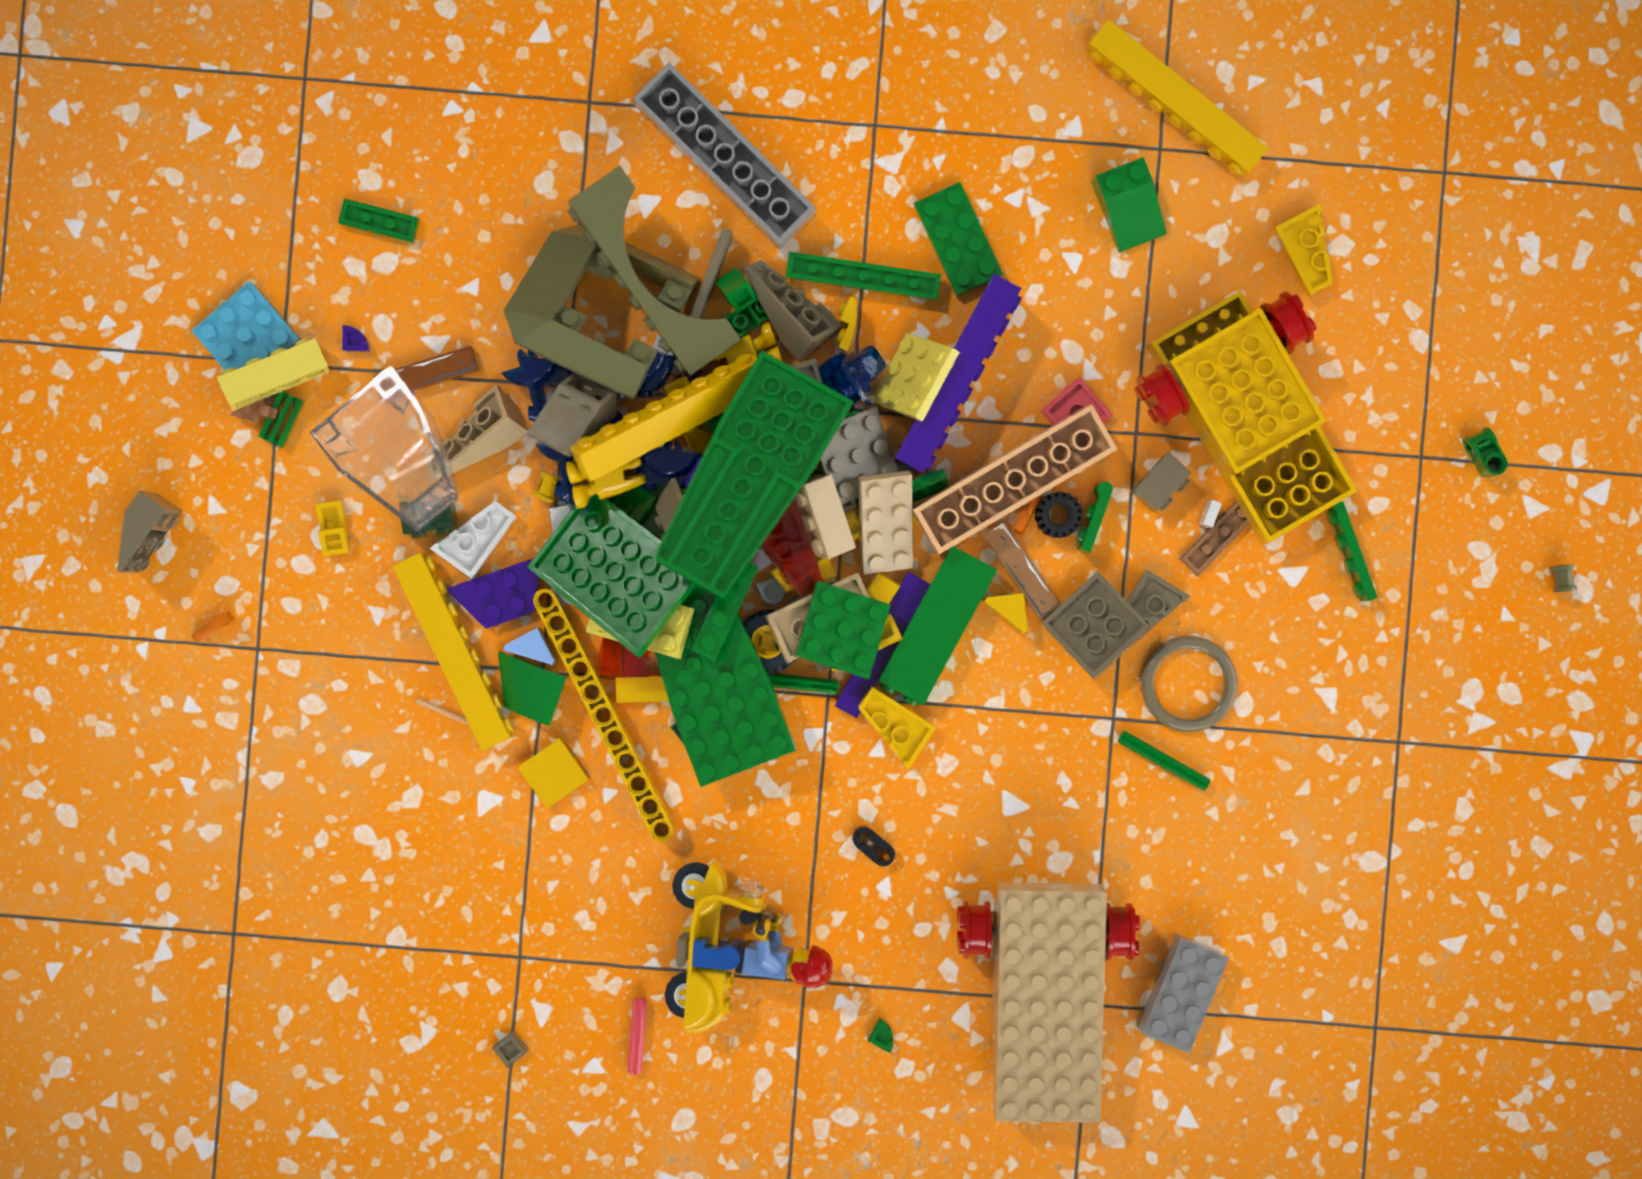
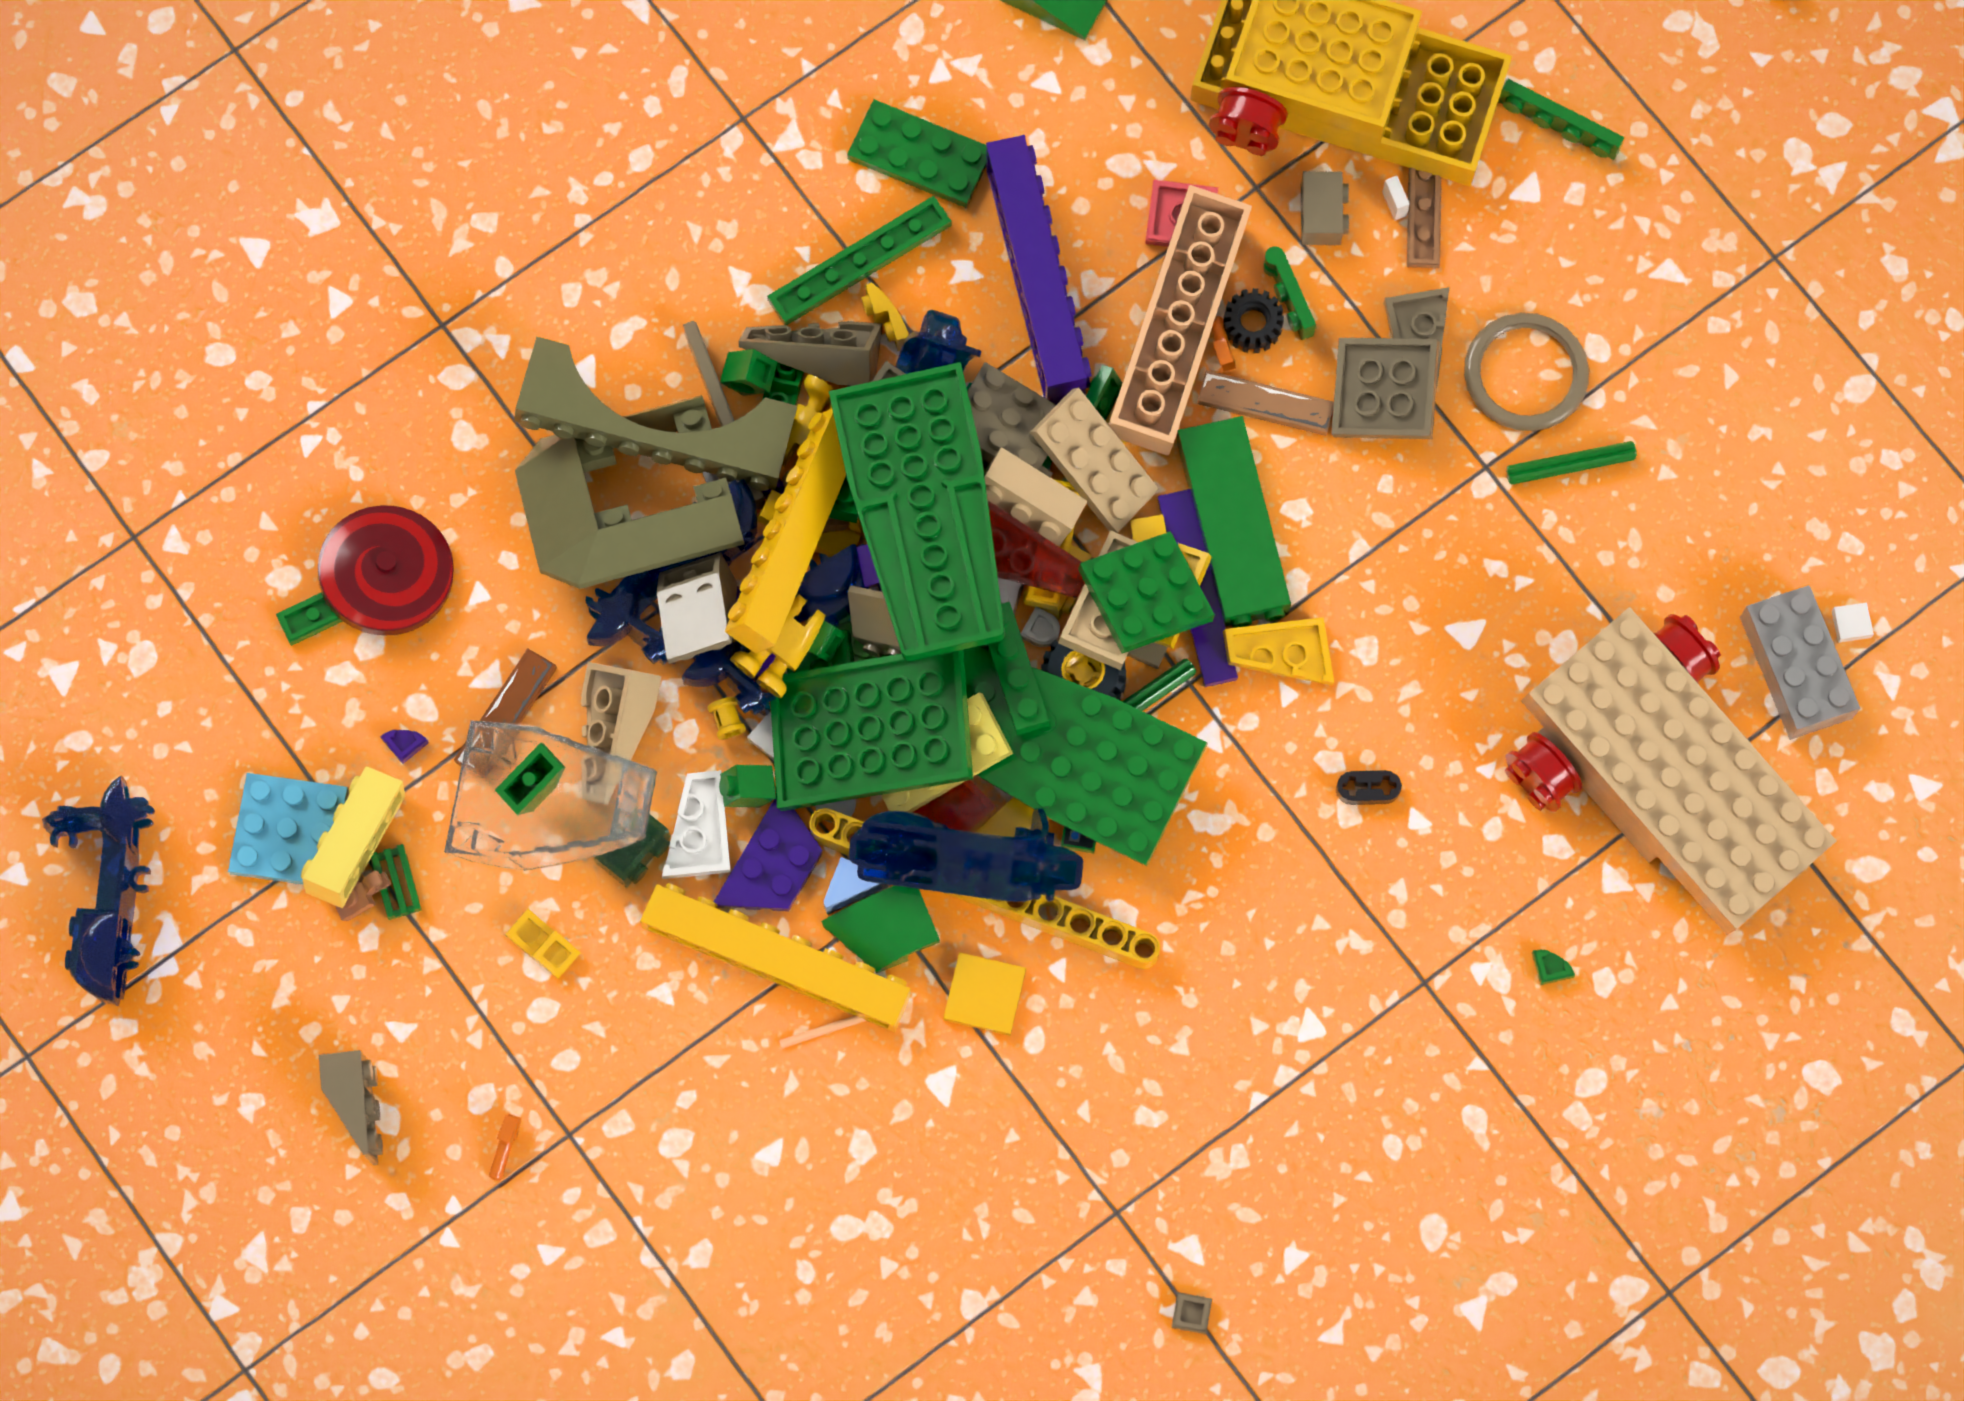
camera: 45 degrees left, 15 degrees down
coral axle [627,997,647,1075] -> none
light grey brick [633,62,816,250] -> none
piece [665,861,833,1034] -> none
light yellow plate [871,333,960,422] -> none
yellow slope [983,593,1028,633] -> none
none -> clear blue piece [42,775,155,1006]
none -> dark red dish [318,505,454,636]
none -> green slope [495,742,566,815]
none -> green brick [719,765,776,808]
none -> green tile [809,621,846,663]
none -> clear blue piece [849,808,1084,902]
none -> white tile [1831,602,1874,643]

